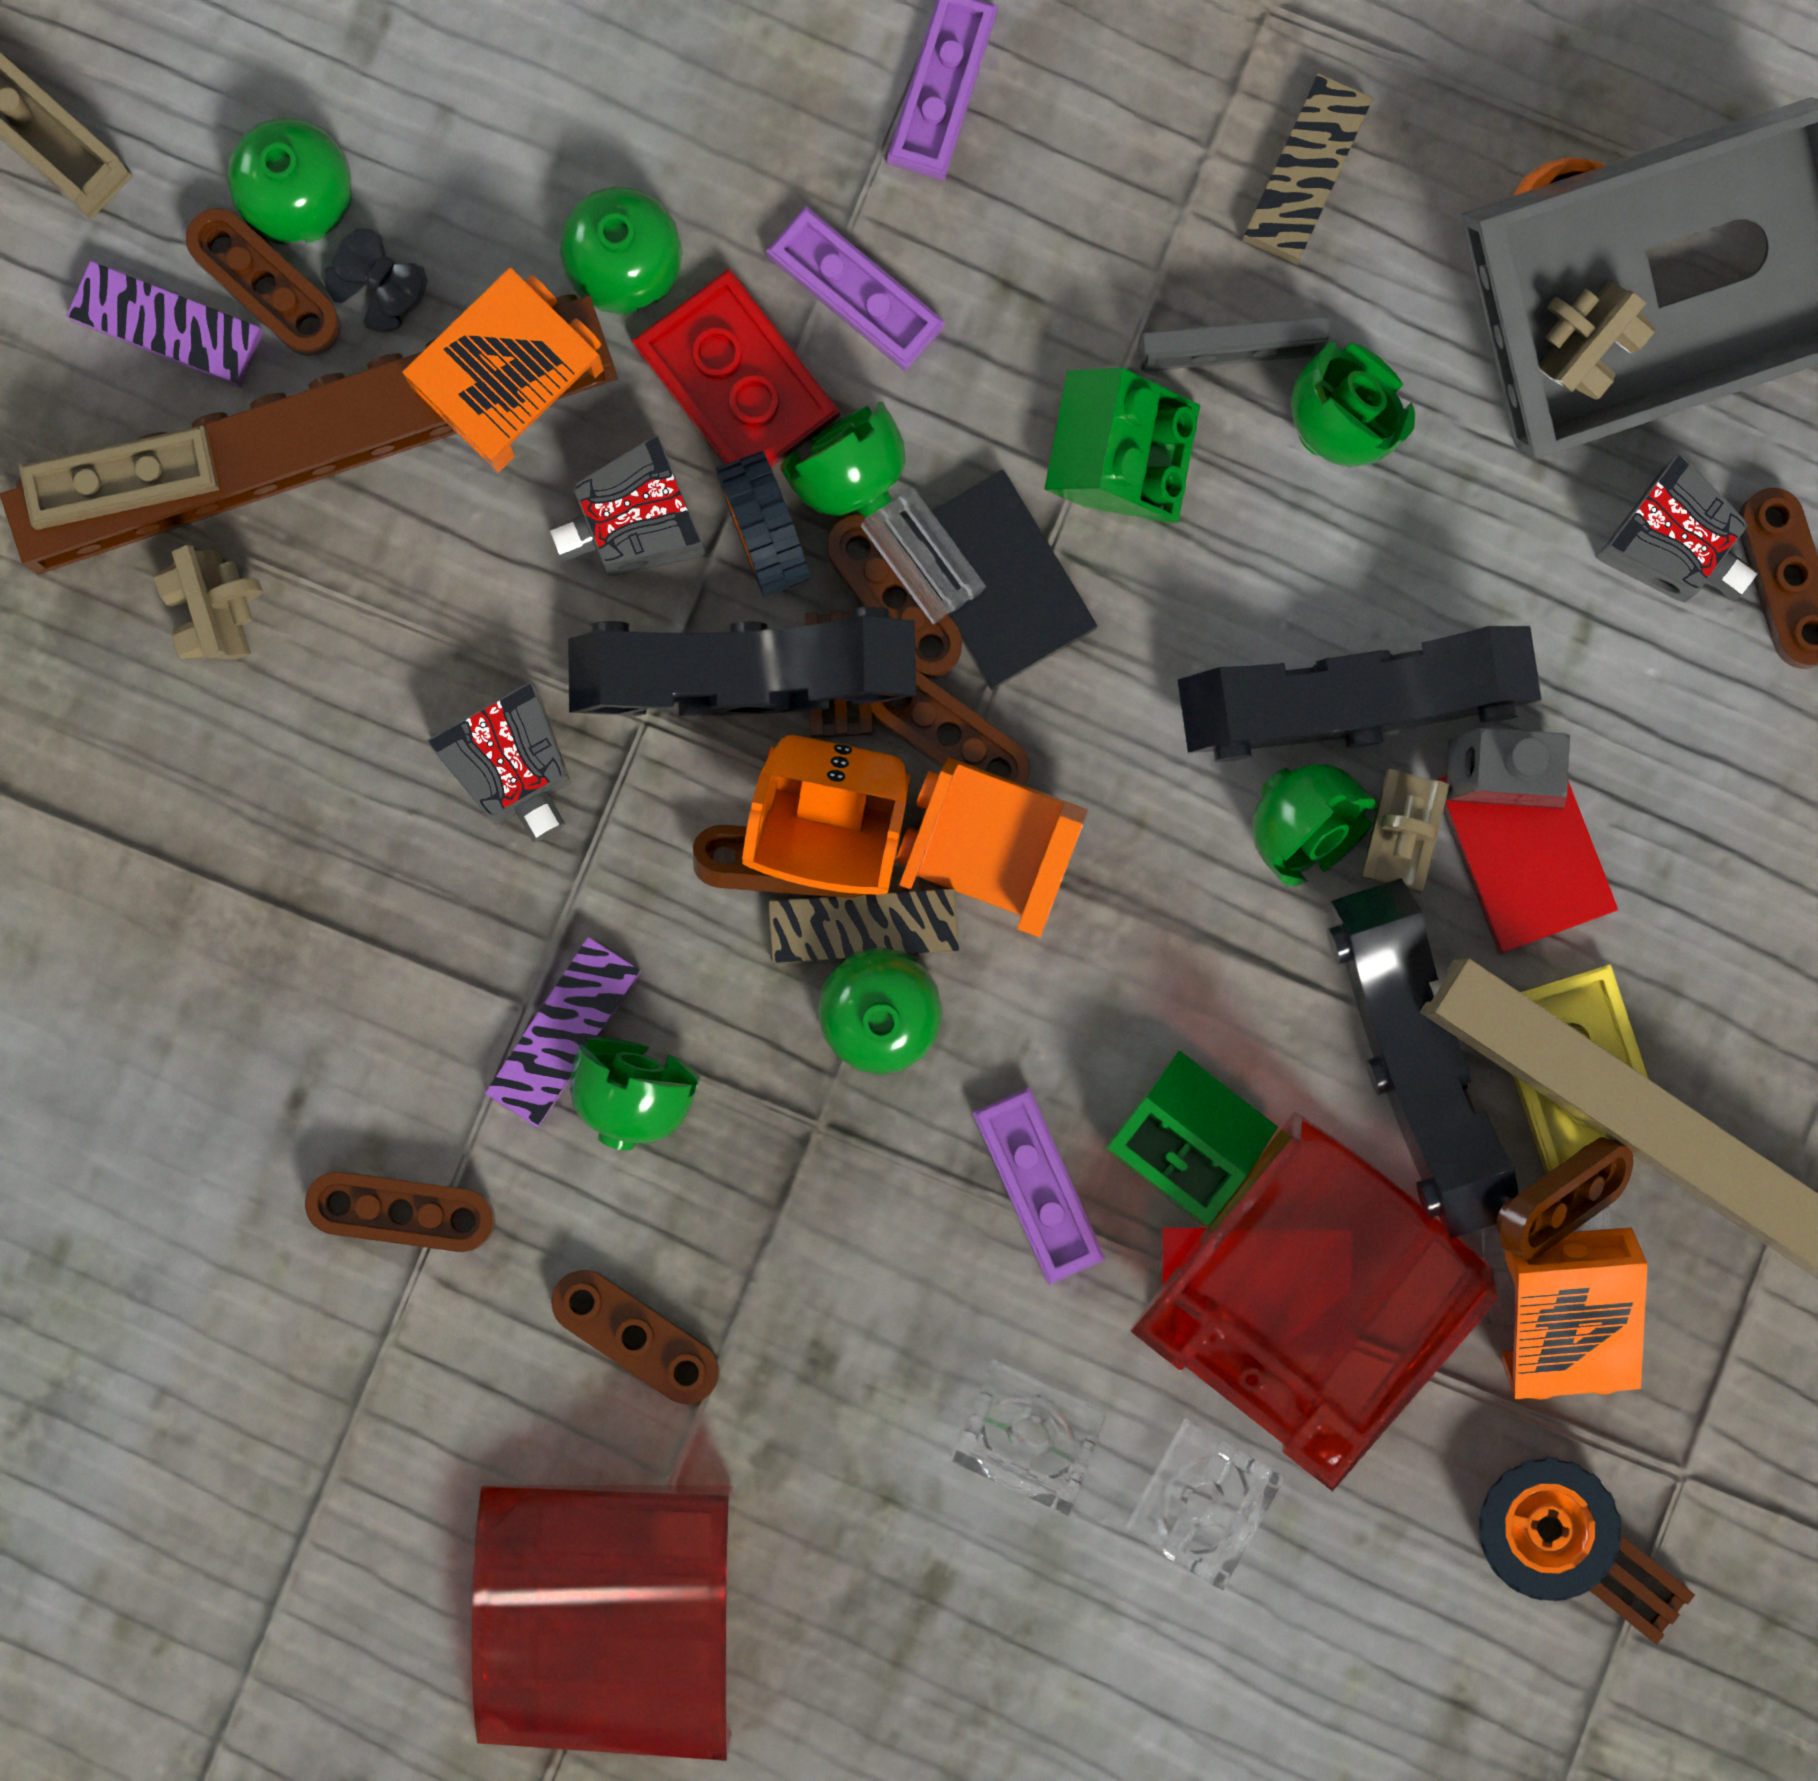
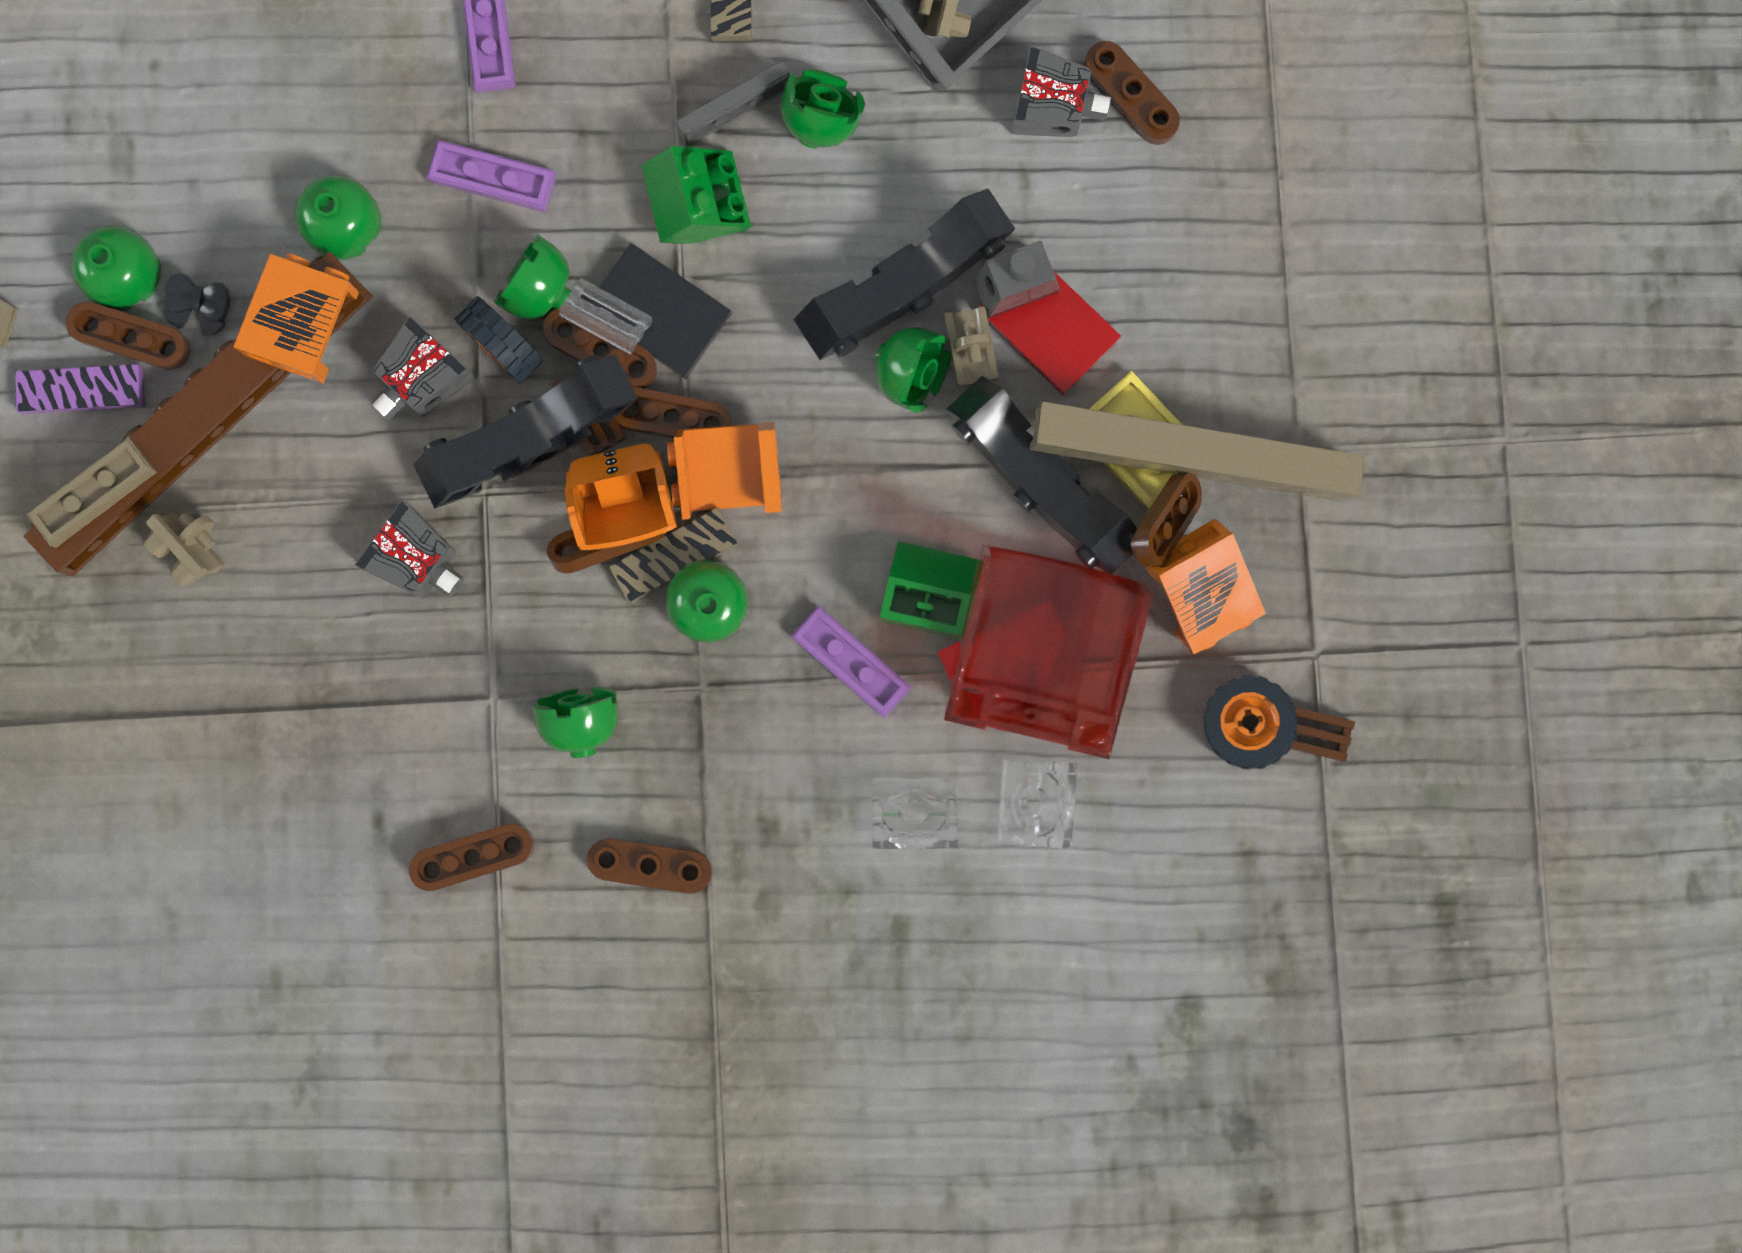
camera: 20 degrees left, 0 degrees up
clear red windscreen [472,1485,734,1761] -> none
tile [485,937,641,1128] -> none
red tile [631,269,840,468] -> none

